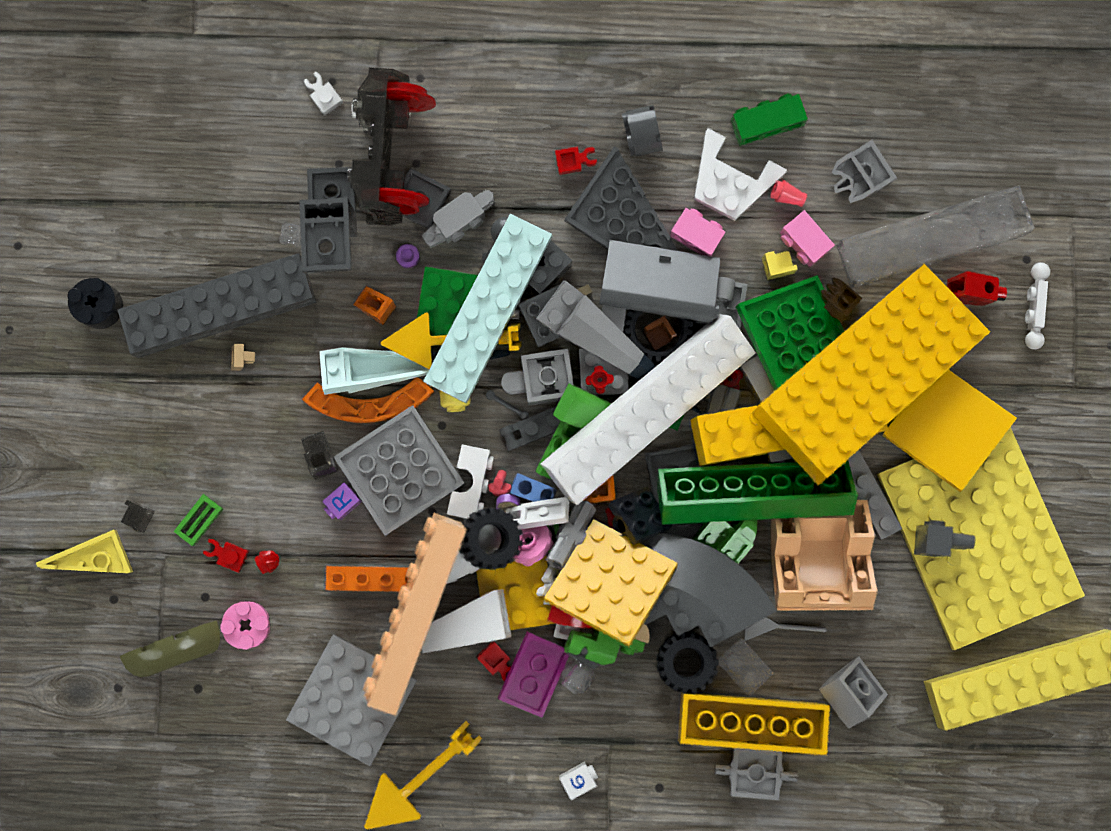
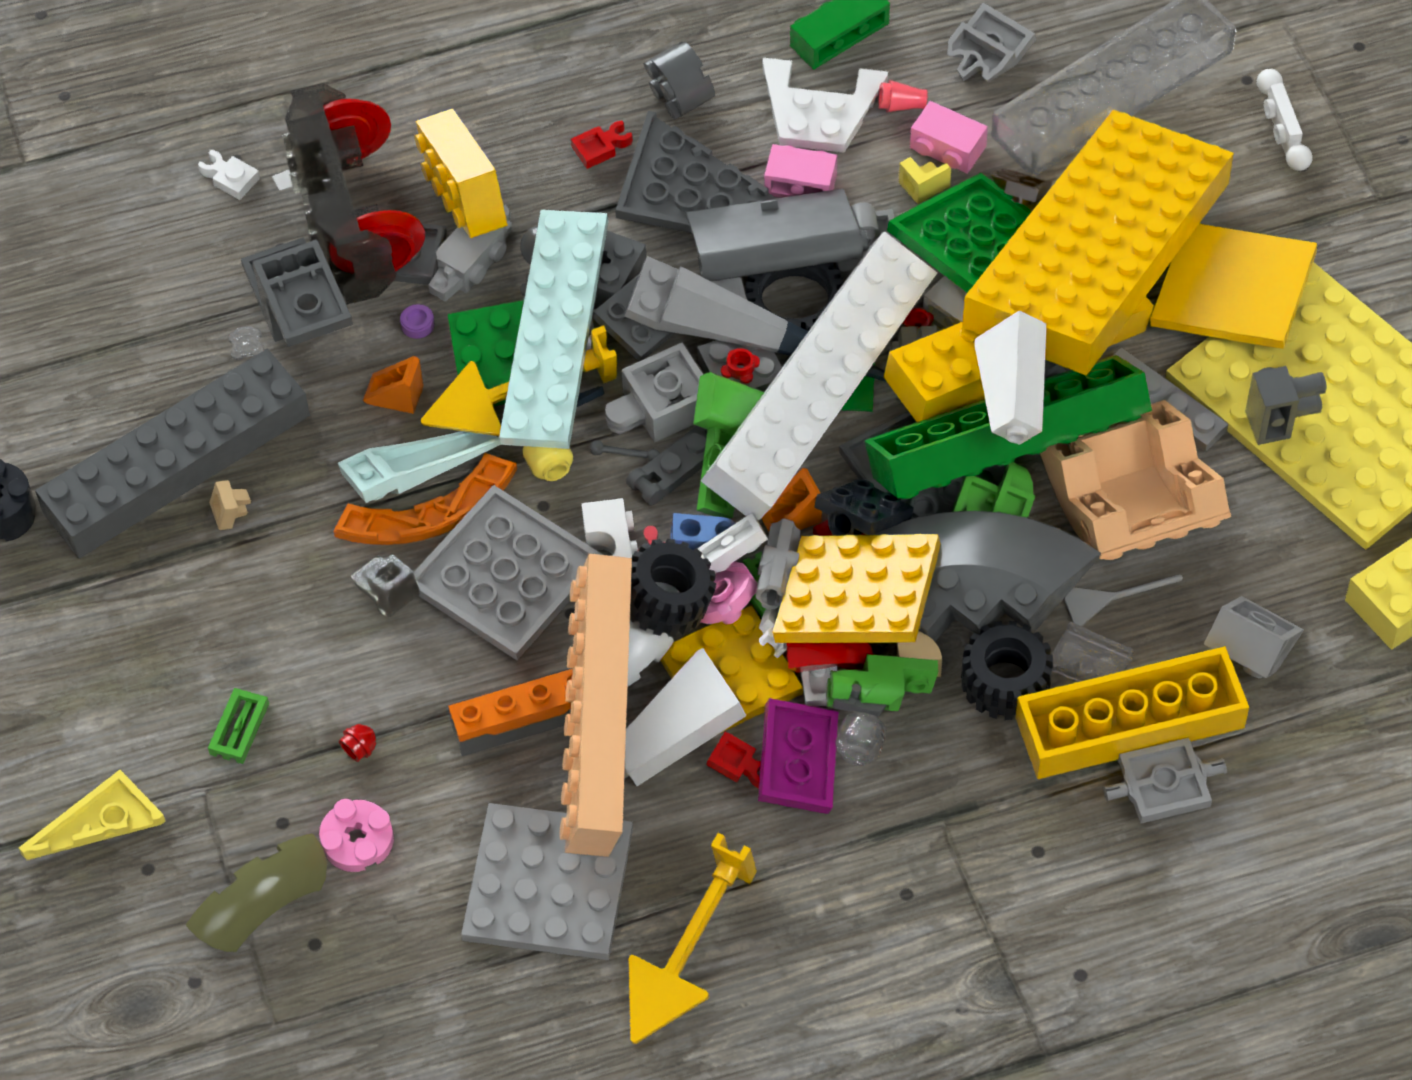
camera: 15 degrees left, 25 degrees down
clear smoke panel [121,500,155,532] -> none
red plate [203,539,249,573] -> none
medium lavender brick [322,482,362,520] -> none
white brick [559,761,598,800] -> none
reddish brown panel [643,316,677,351] -> none
red torso [947,271,1007,306] -> none
none -> yellow brick [414,109,508,238]
none -> white slope [975,310,1047,445]

